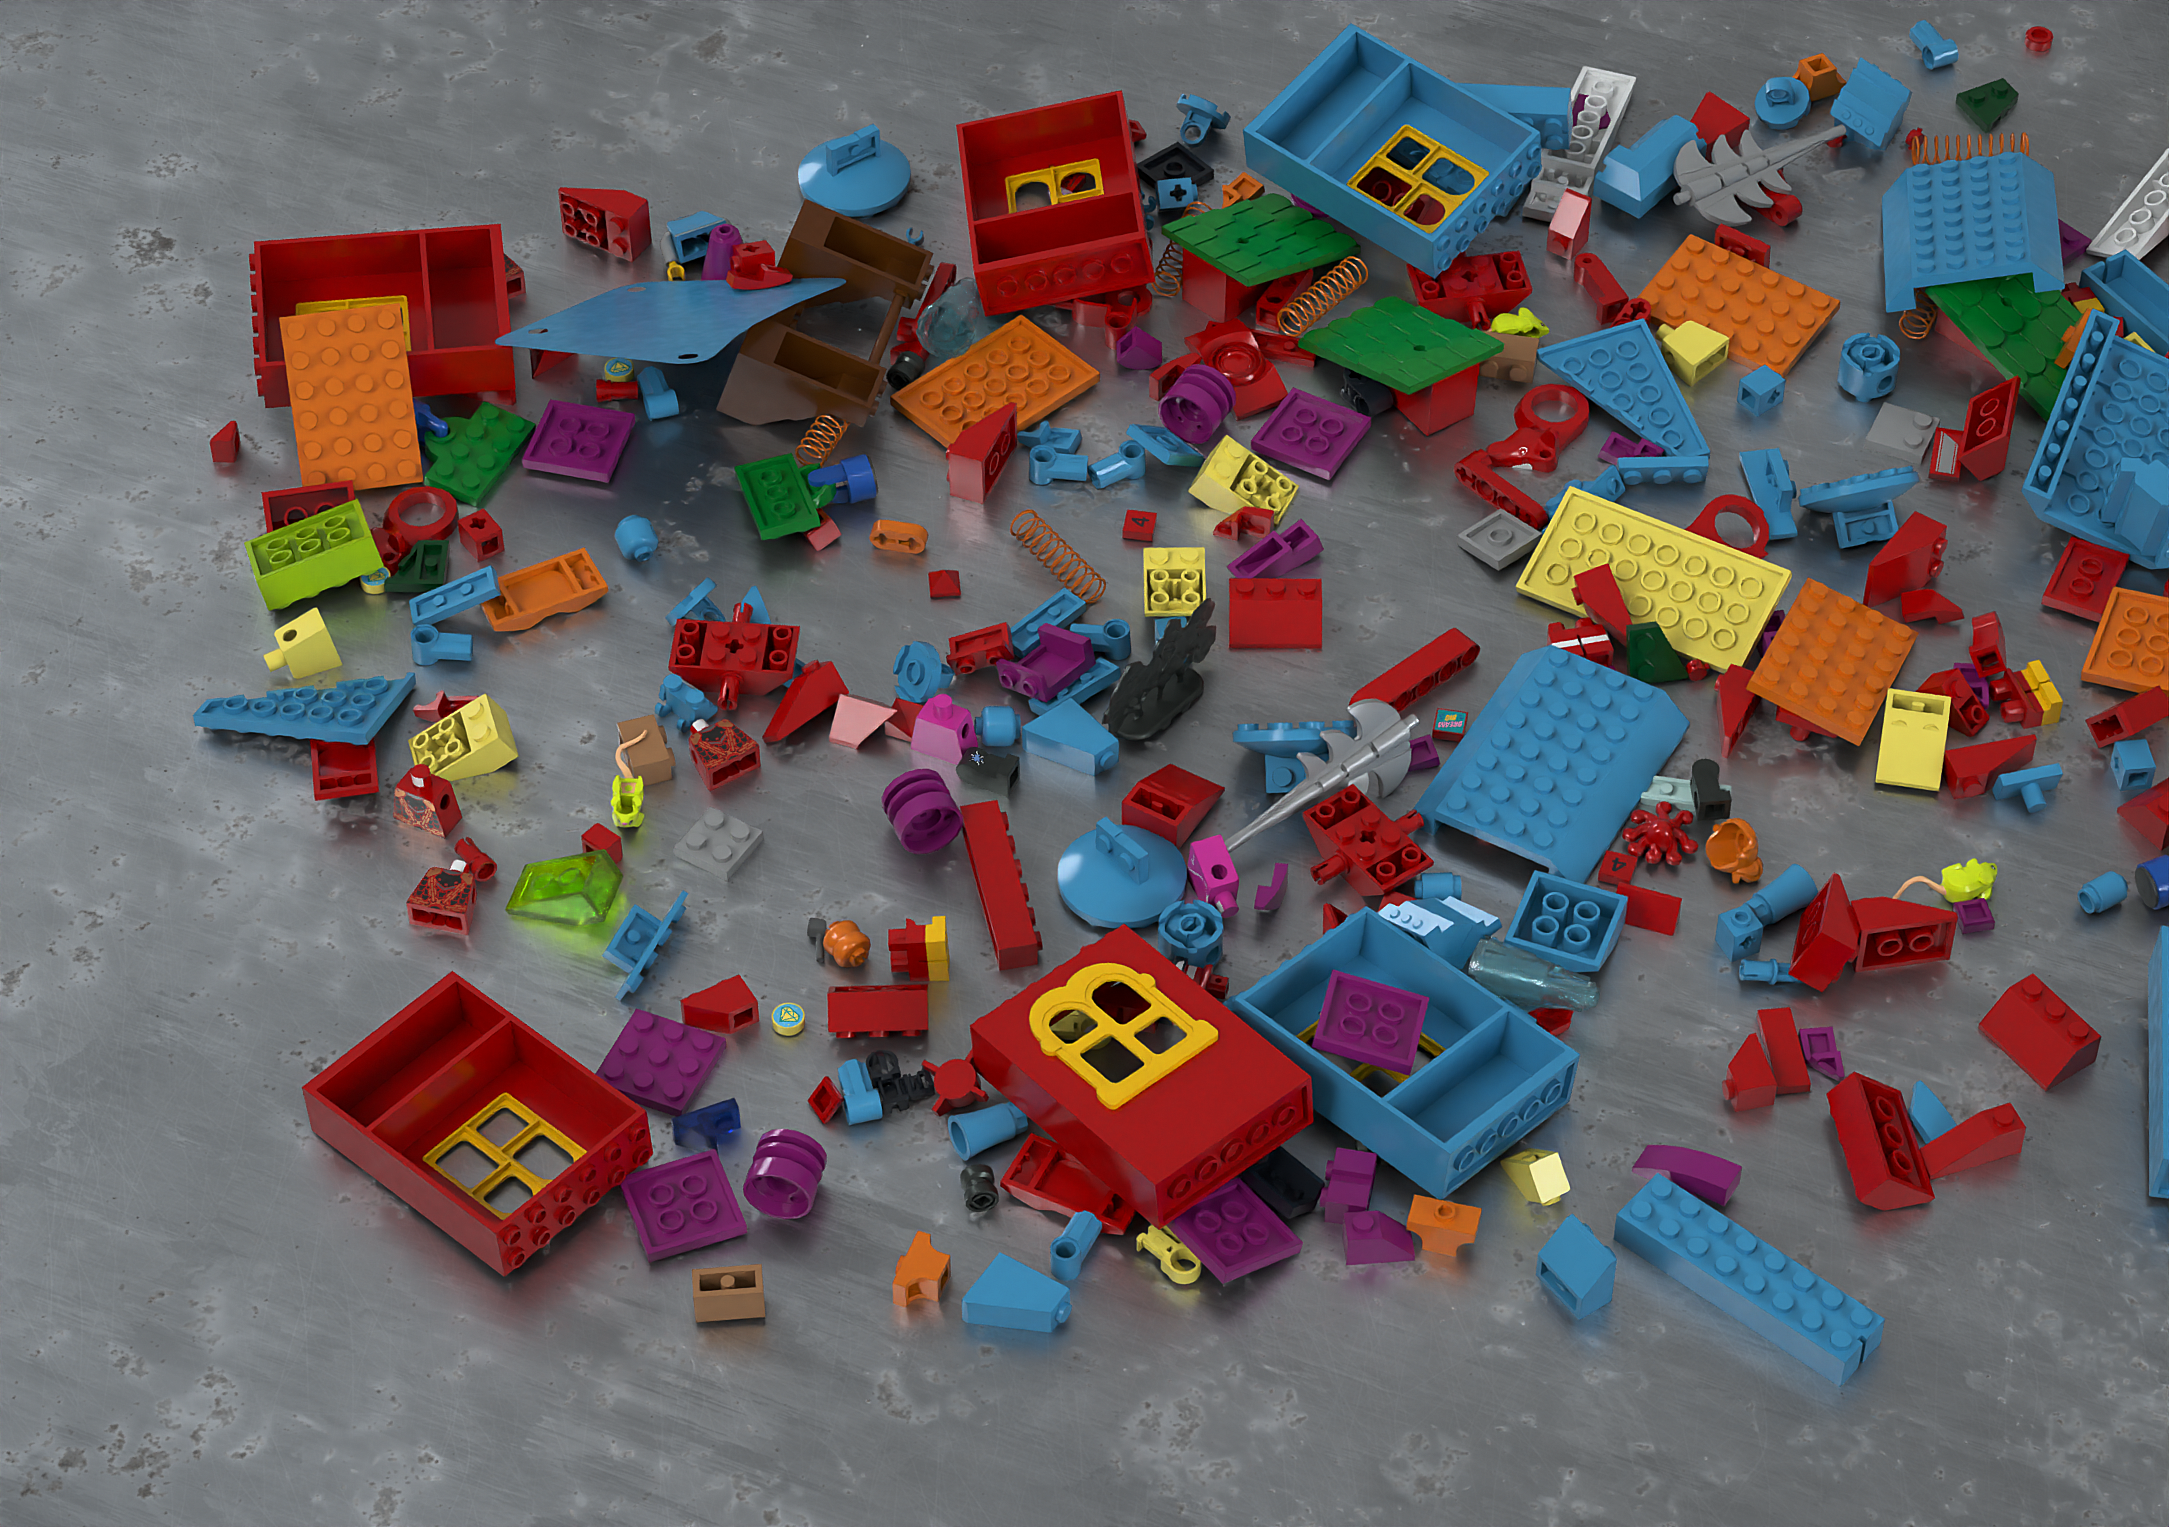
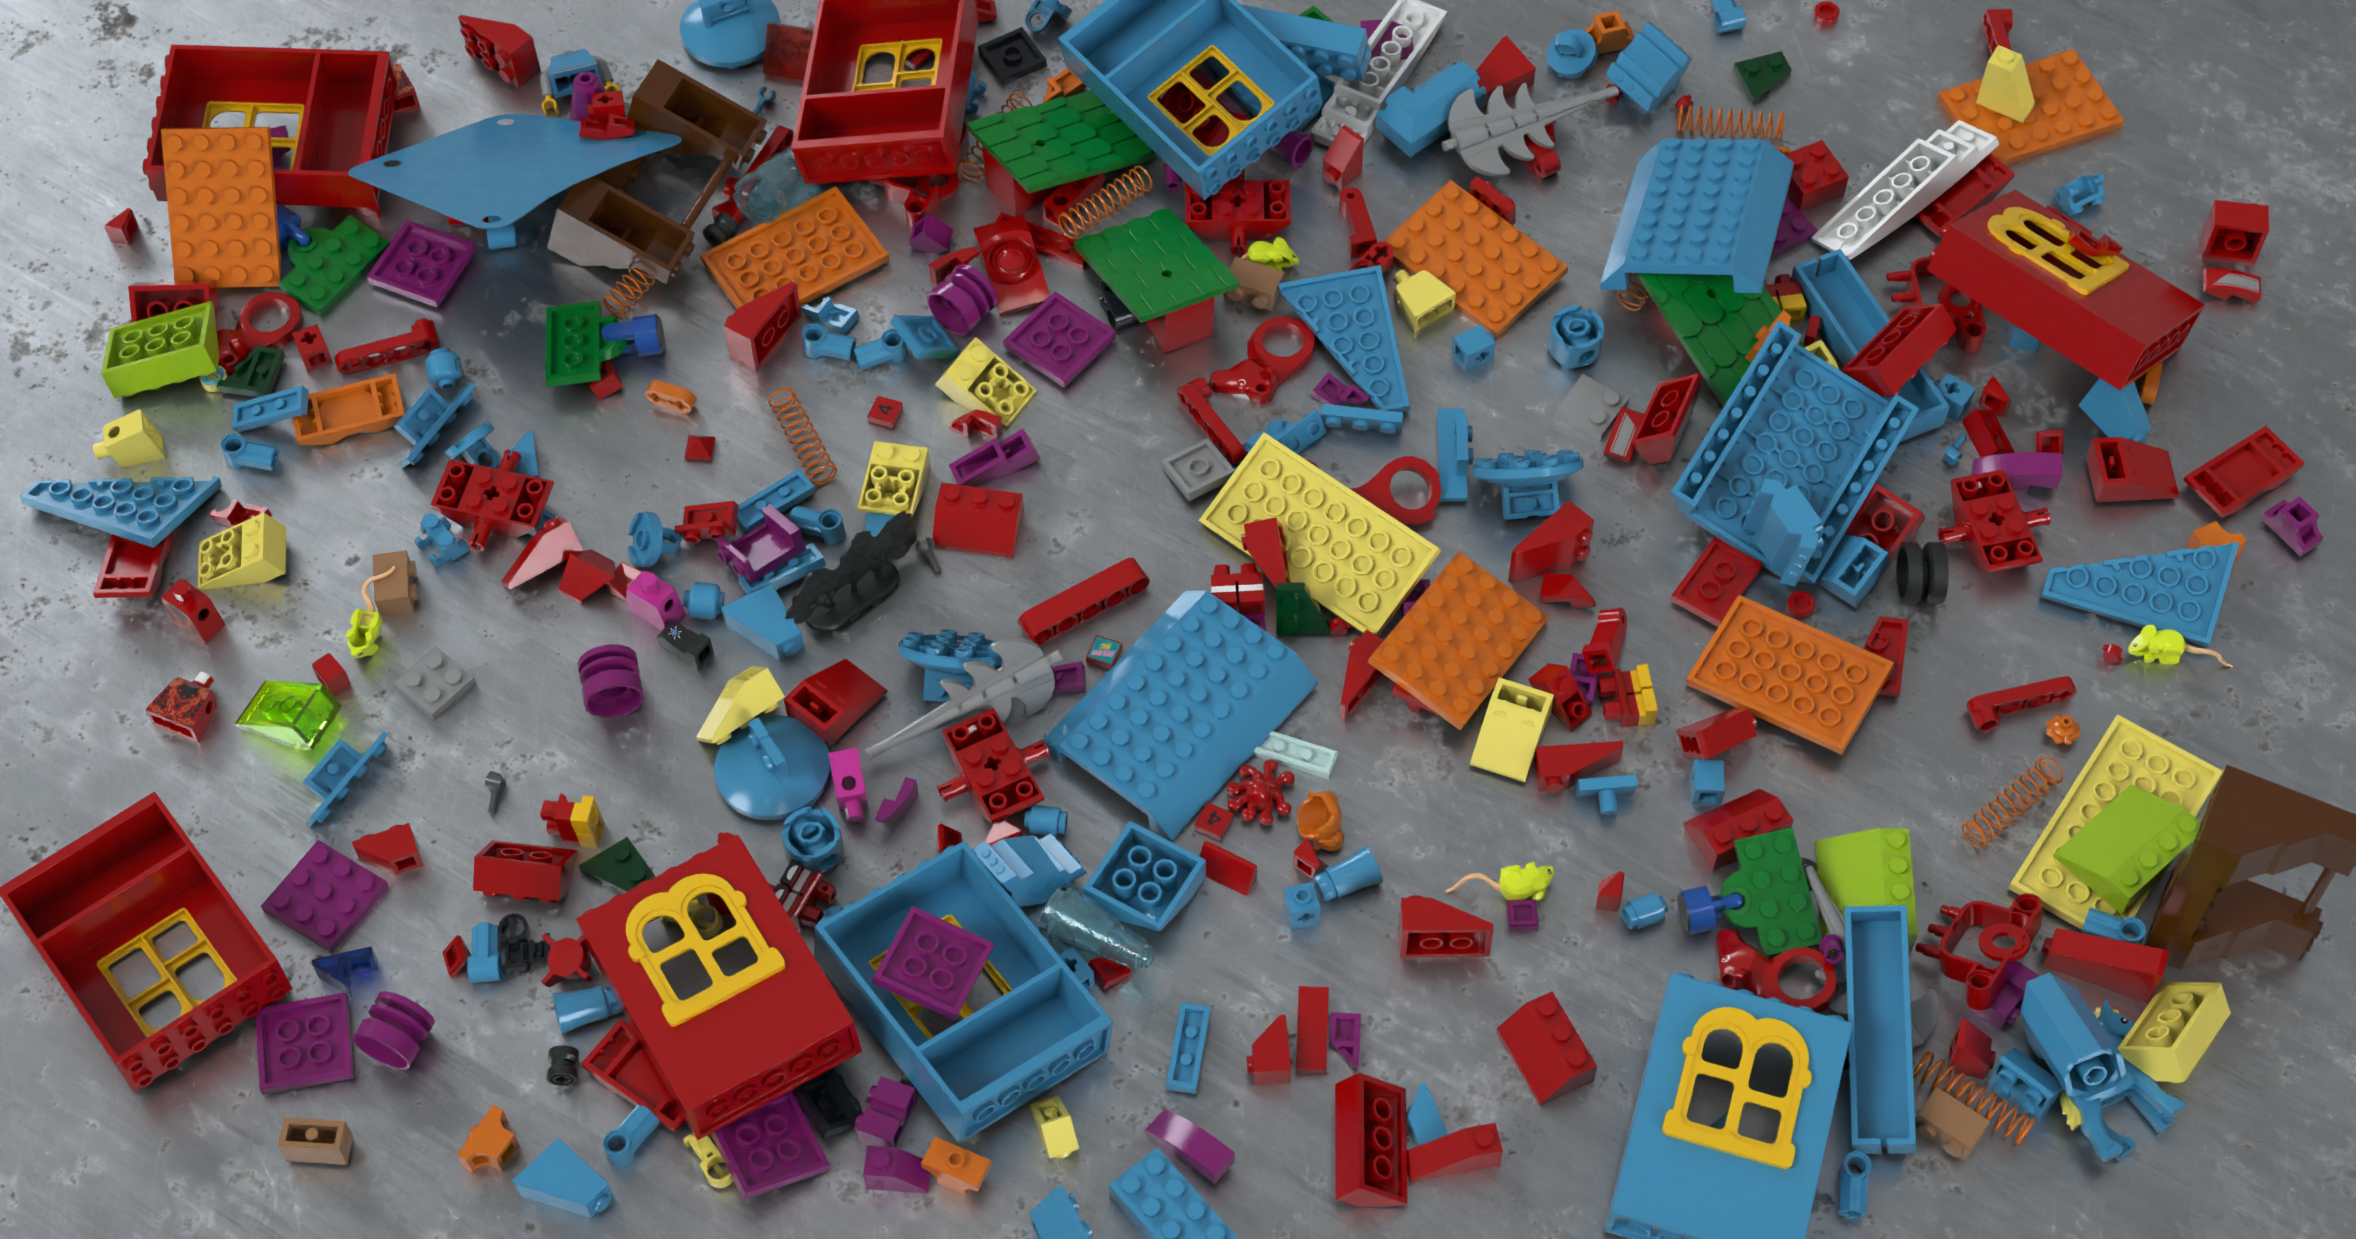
camera: 10 degrees right, 10 degrees up
red pin [454,837,497,882] -> none
red torso [688,719,761,792] -> none
tile [772,1003,805,1036] -> none
orange piece [823,920,871,968] -> none
red brick [960,800,1043,971] -> none
dark azure brick [1154,178,1198,212] -> none
pearl dark grey leg [1690,759,1732,821] -> none
dark azure axle [1739,959,1802,985] -> none
red slope [1788,872,1860,992] -> none
none -> red beam [335,318,440,375]
none -> dark azure bracket [394,382,476,468]
none -> dark green wing [579,837,656,894]
none -> light yellow slope [696,666,785,745]
none -> clear red bracket [763,22,814,81]
none -> dark grey hand [915,537,942,574]
none -> magenta pin [1163,163,1183,191]
none -> dark azure plate [1166,1002,1211,1094]
none -> magenta plant [1269,130,1314,168]
none -> red slope [1293,838,1328,880]
none -> red slope [1596,871,1625,912]
none -> red brick [1784,140,1849,212]

